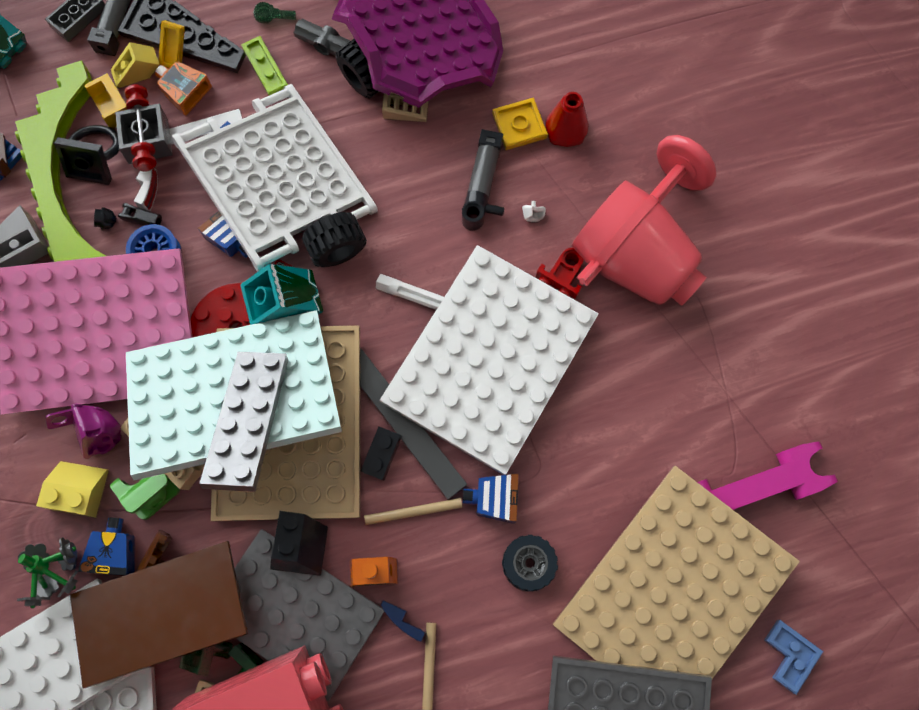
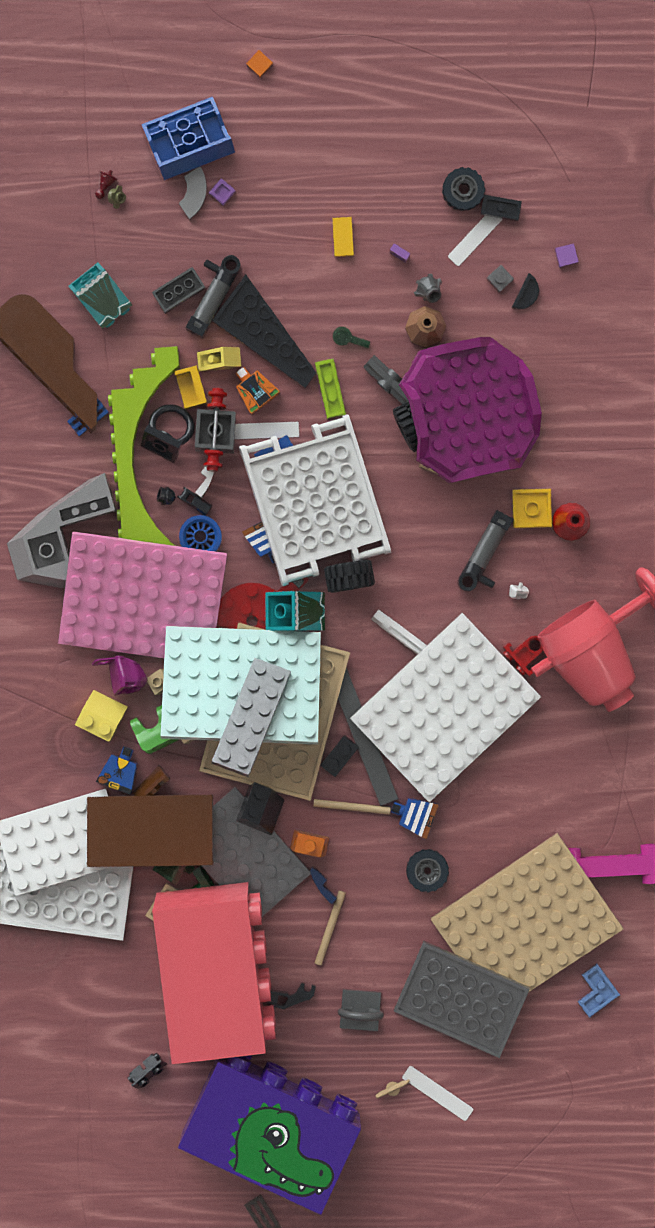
camera: 20 degrees right, 15 degrees up
plant [17,537,78,609] -> none
yellow tile [158,20,185,68] -> none

